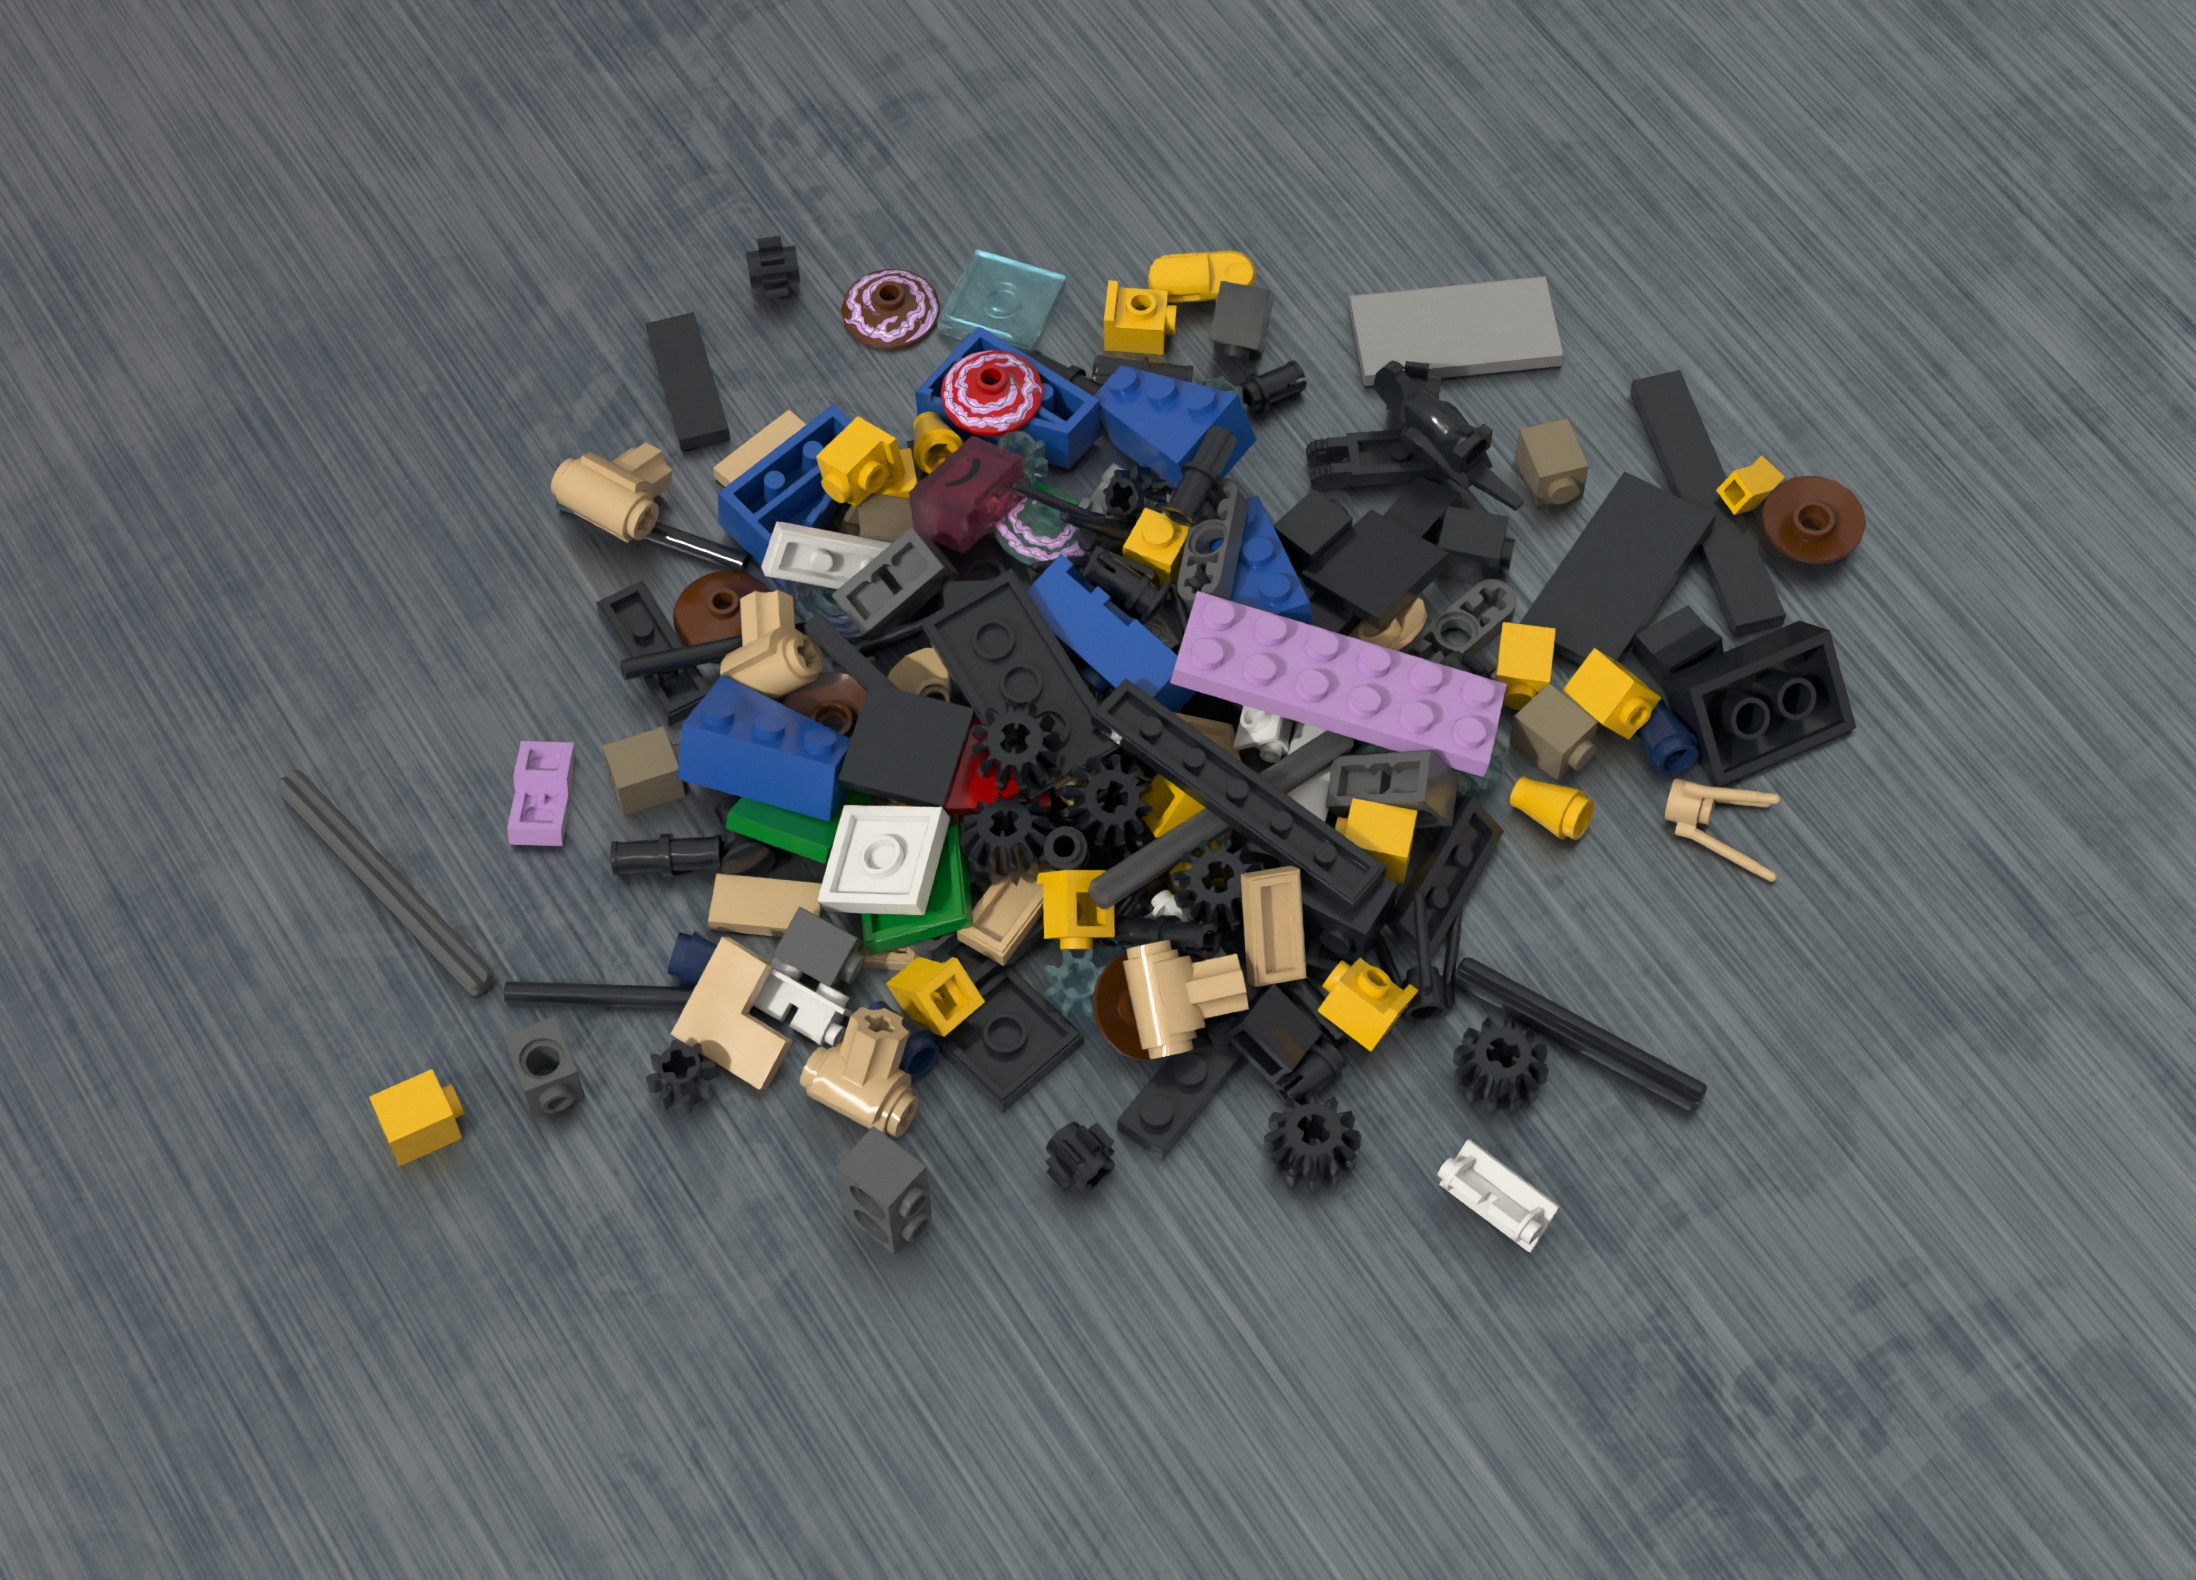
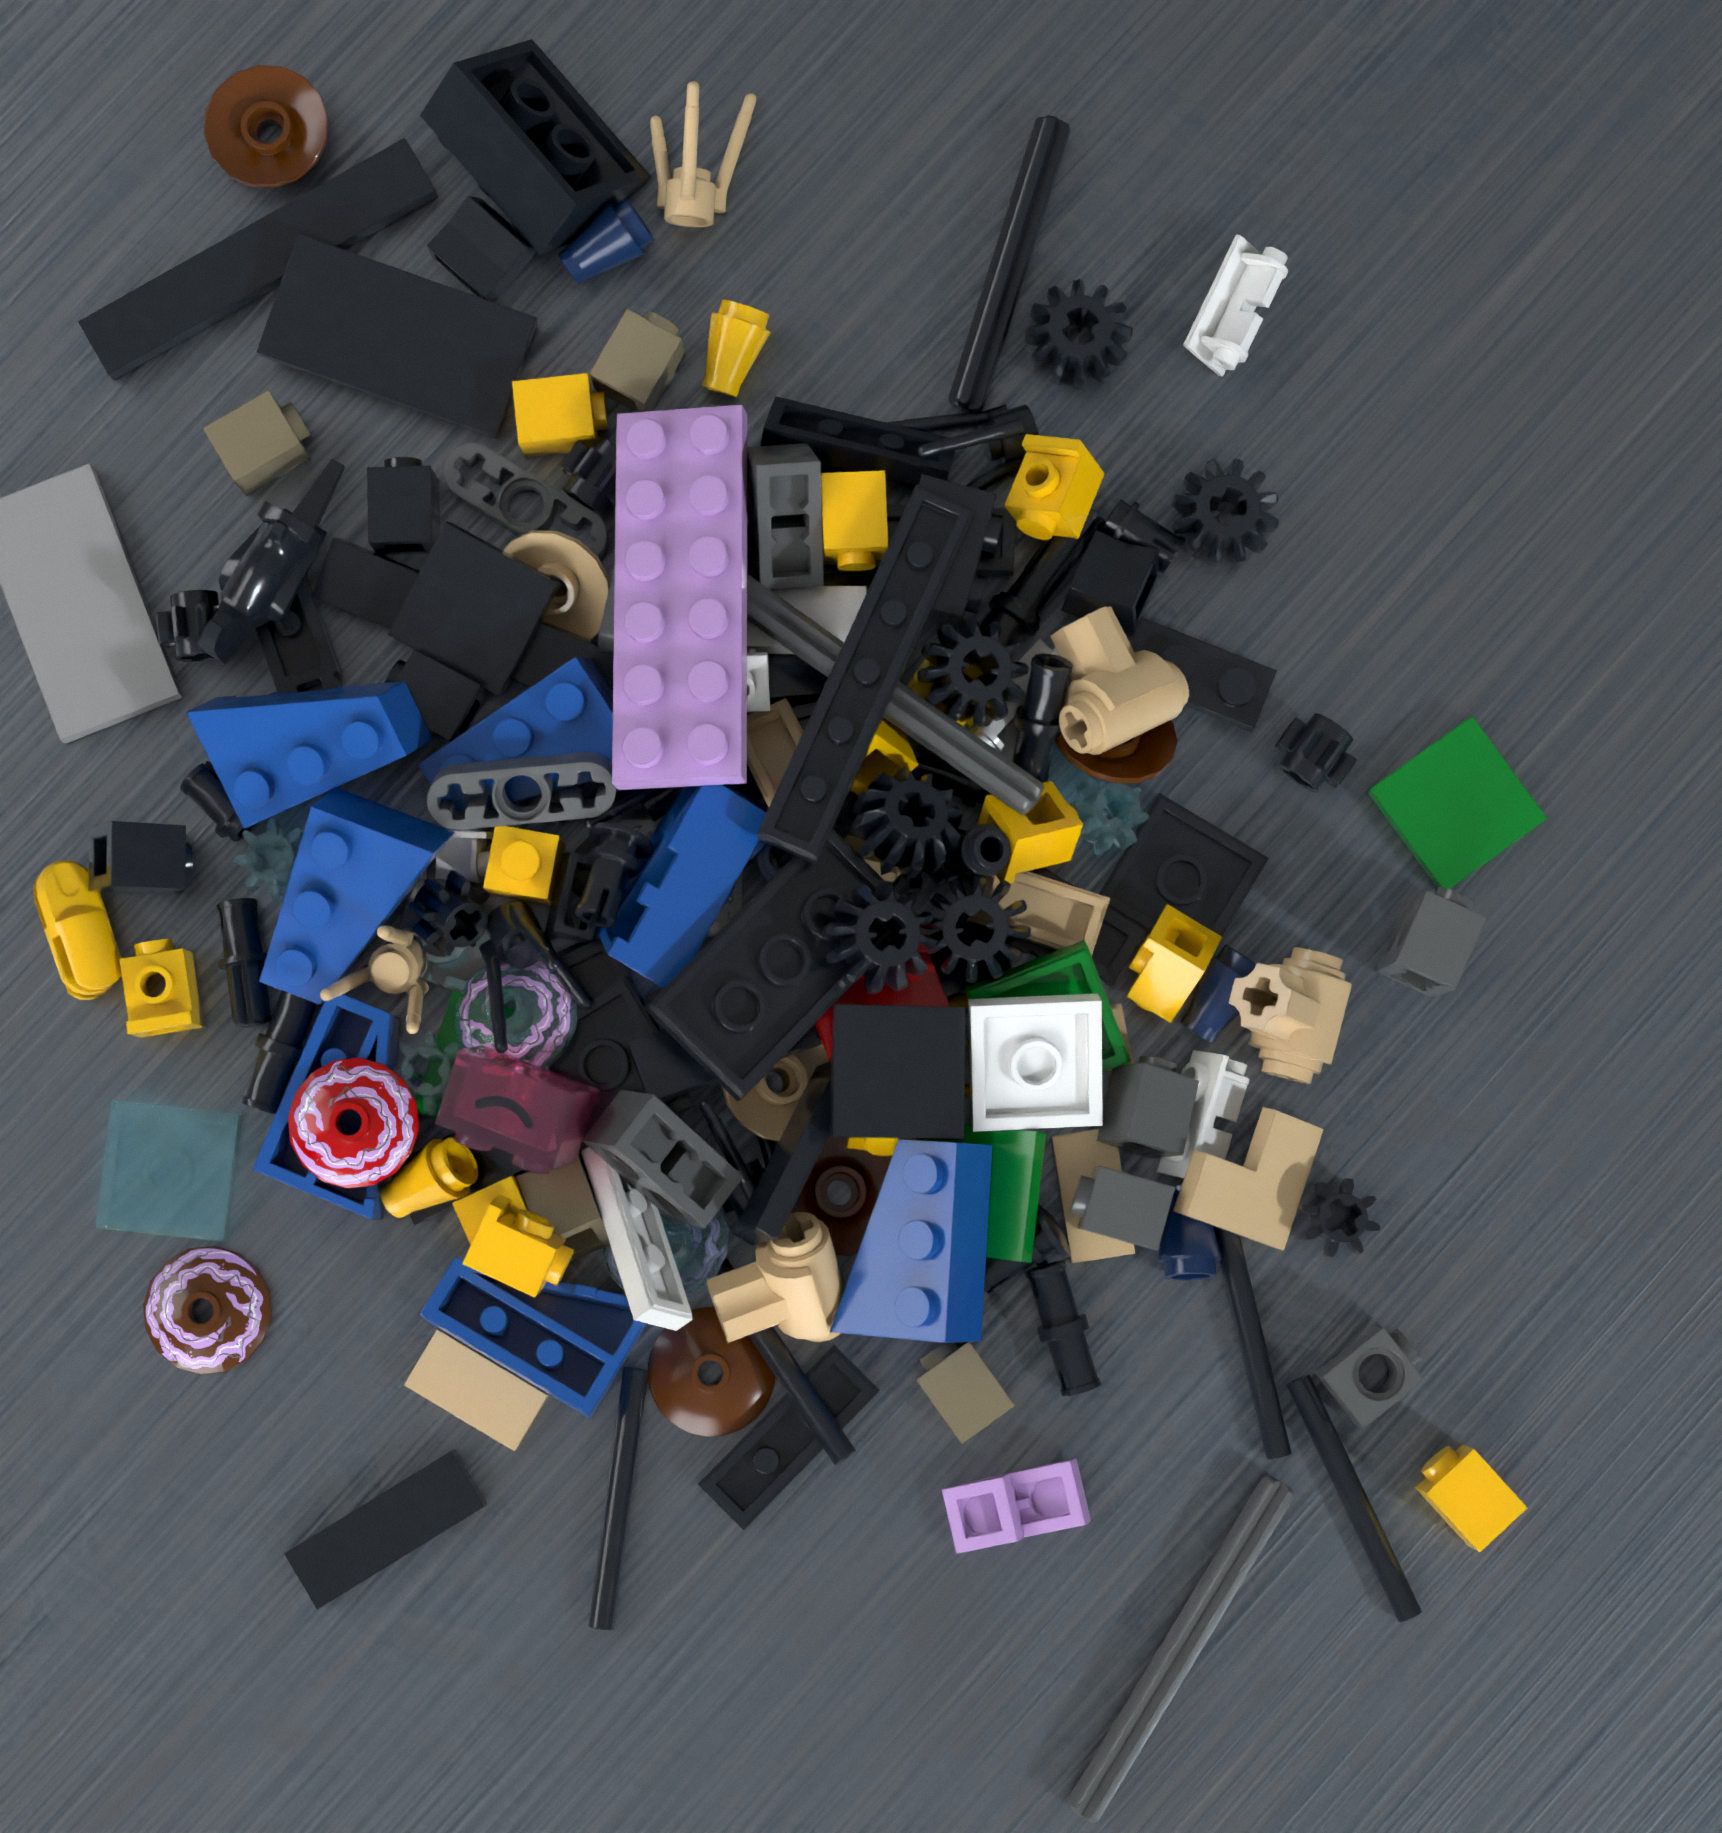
camera: 105 degrees left, 25 degrees up
tan piece [551,442,673,543] -> none
black gear [746,236,800,299] -> none
black axle [1163,426,1237,527] -> none
tan tile [1241,866,1306,987] -> none
yellow brick [1562,648,1662,740] -> none
yellow piece [1716,455,1785,515] -> none
none -> blue wedge [186,681,433,828]
none -> tan plant [320,925,429,1034]
none -> dark grey brick [1070,1166,1175,1251]
none -> black piece [1286,1374,1422,1622]
none -> green tile [1367,716,1548,889]

